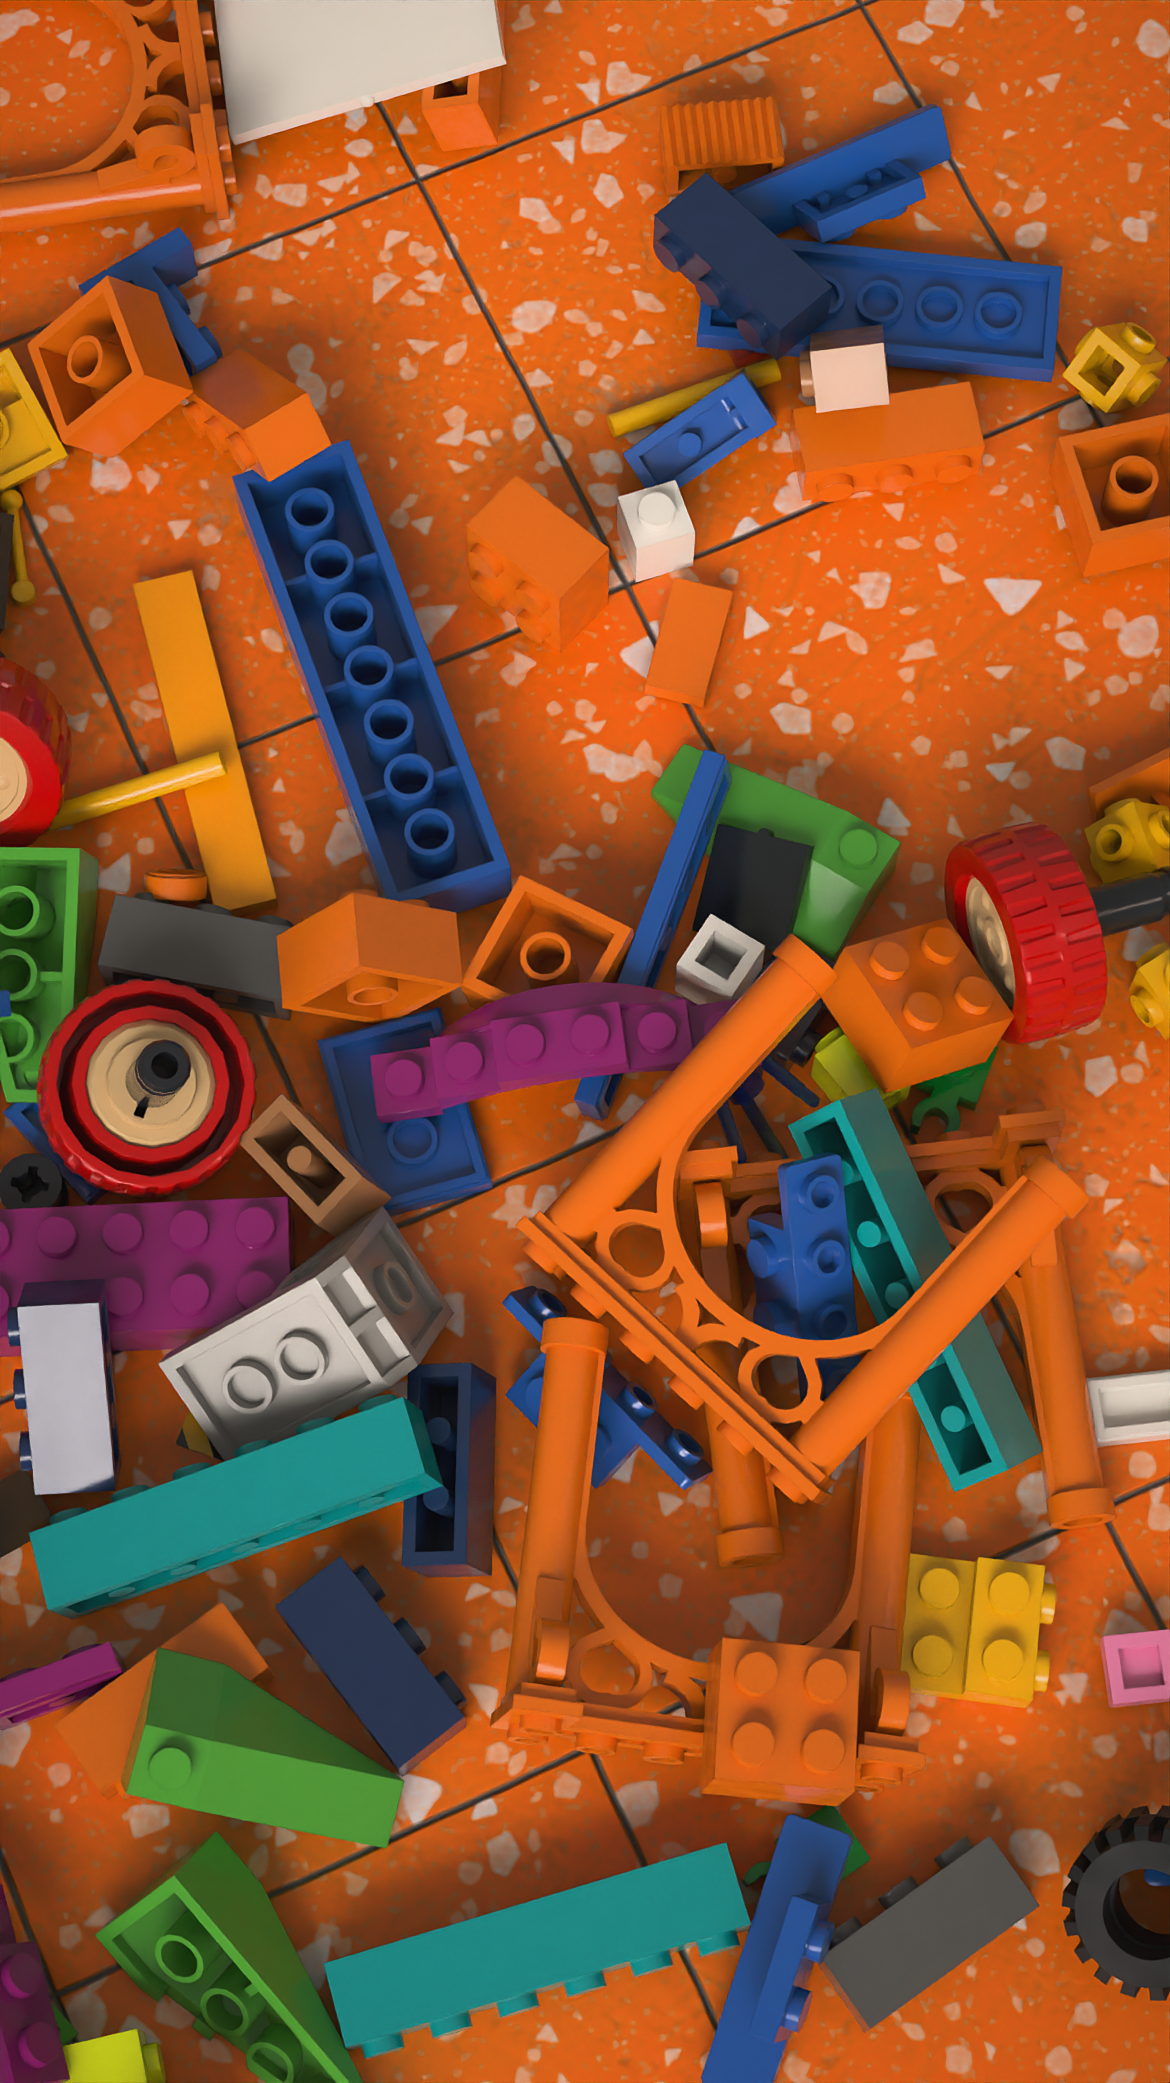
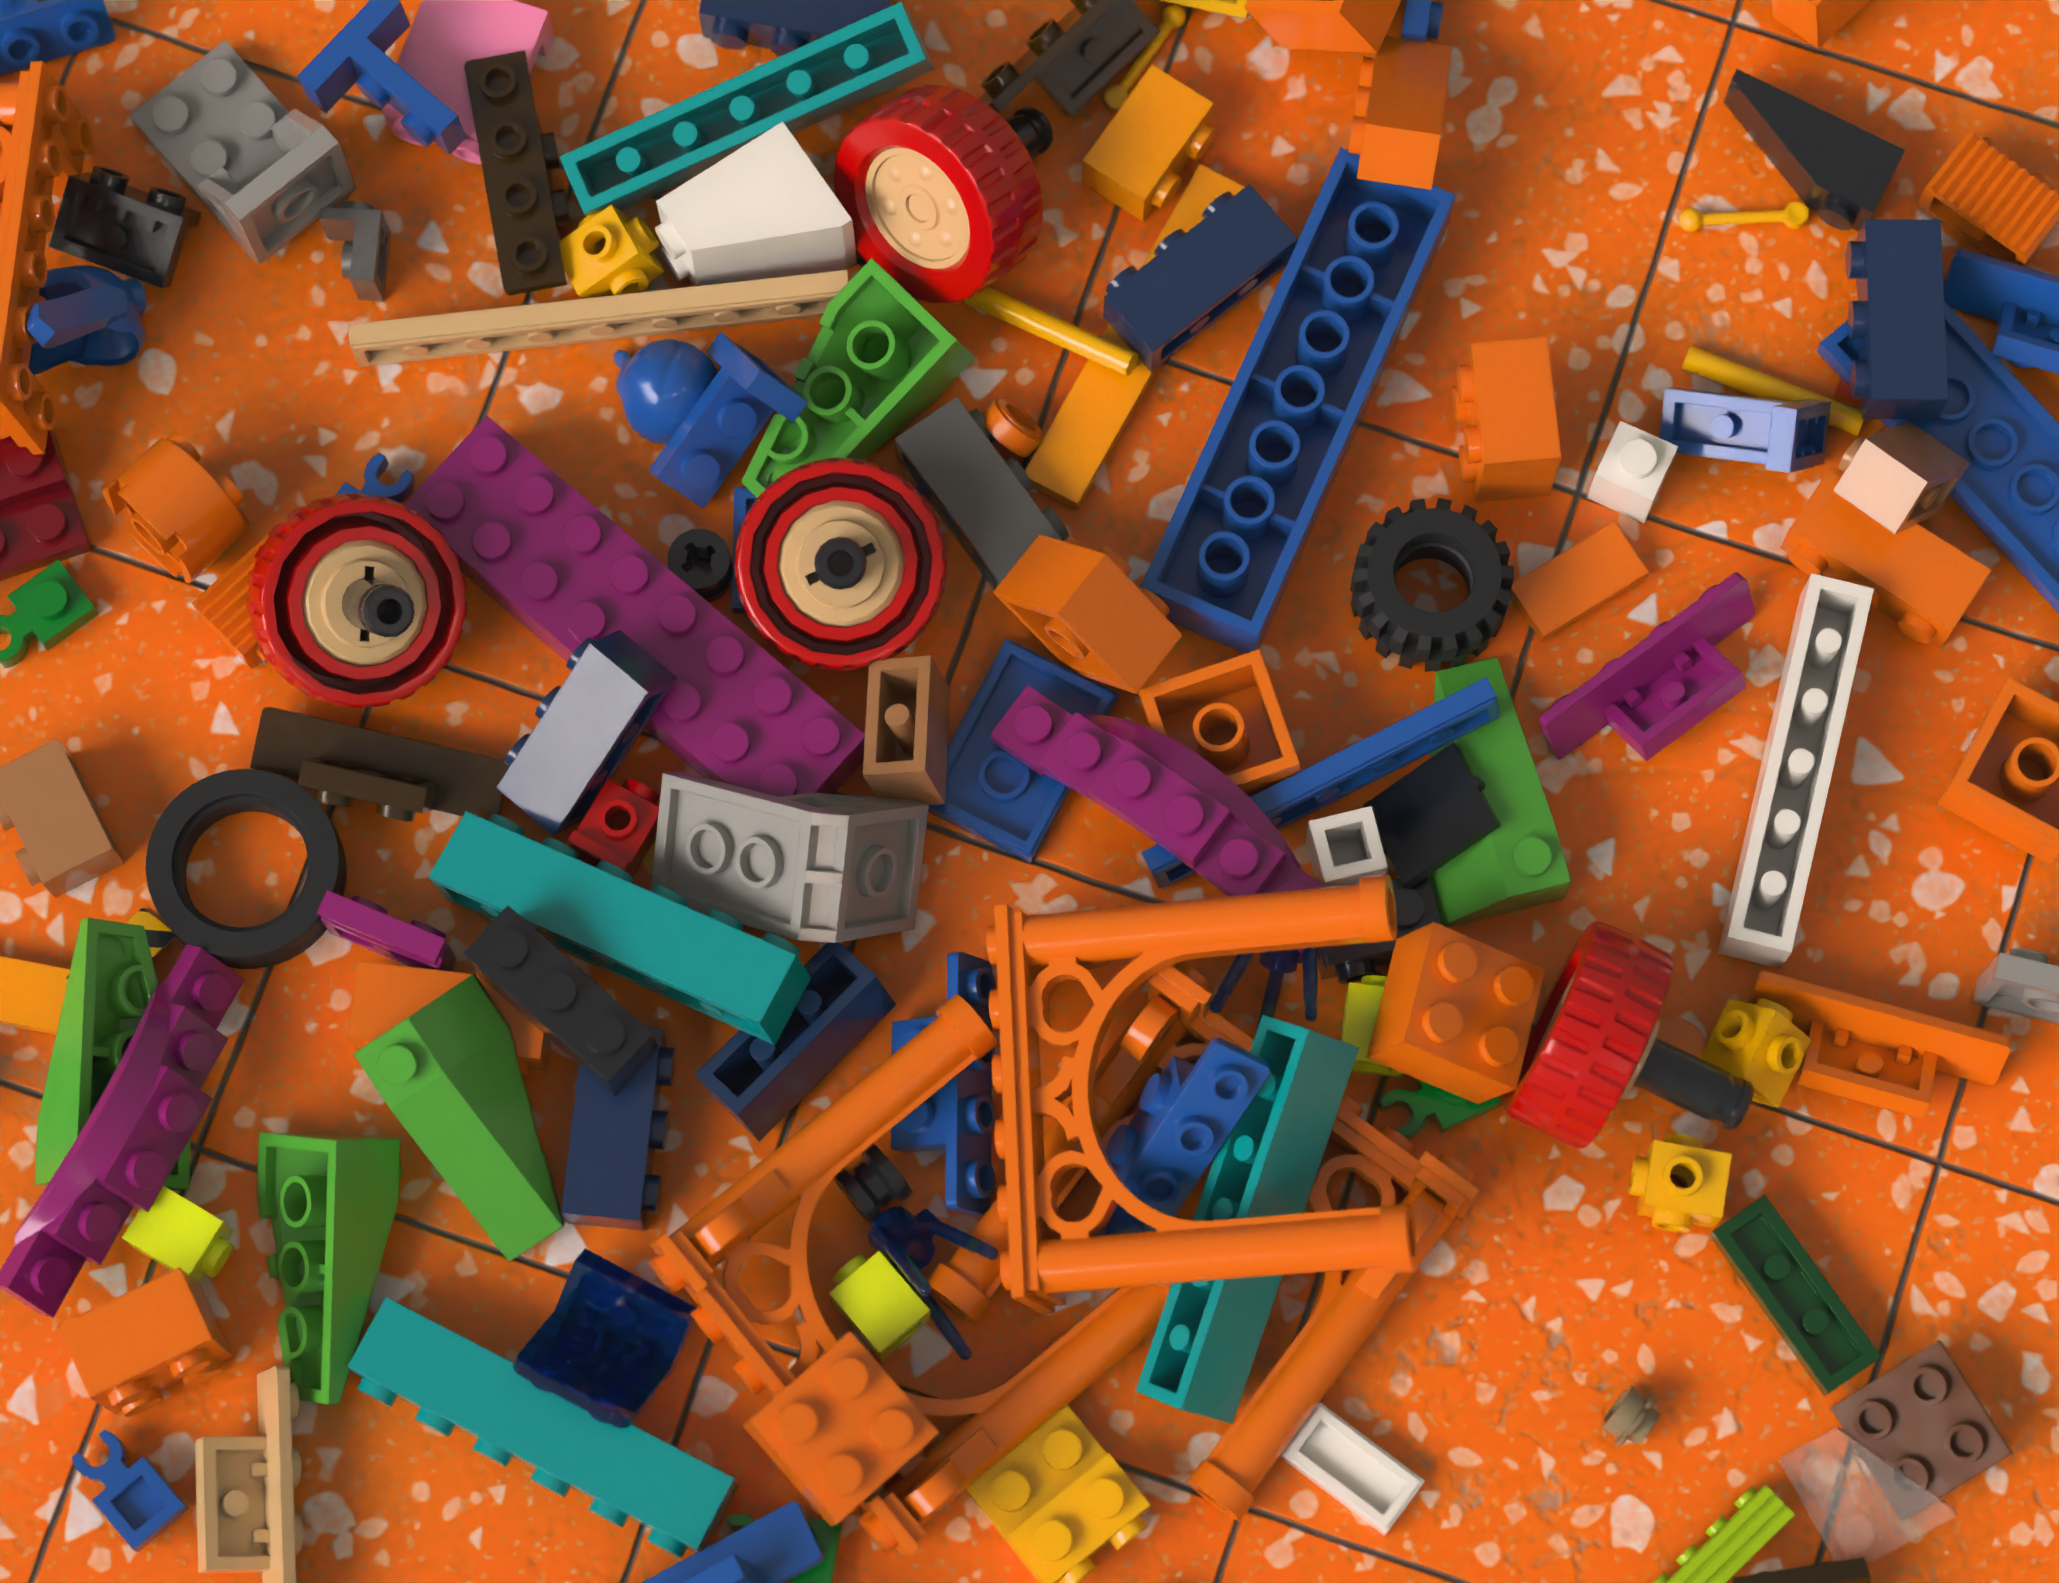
camera: 45 degrees right, 5 degrees up
none -> black brick [463,905,659,1097]
none -> clear blue bracket [513,1248,697,1428]
none -> red brick [567,777,660,878]
none -> neon yellow brick [829,1251,932,1361]
none -> black wheel [833,1143,913,1226]
none -> clear blue plant [868,1206,999,1360]
none -> light orange brick [1082,65,1216,222]
none -> dark blue brick [1103,184,1298,372]
none -> black tyre [1350,498,1514,671]
none -> magenta bracket [1539,572,1755,761]
none -> yellow hinge [1679,202,1809,232]
none -> white brick [1718,573,1874,969]
none -> black slope [1724,69,1905,232]

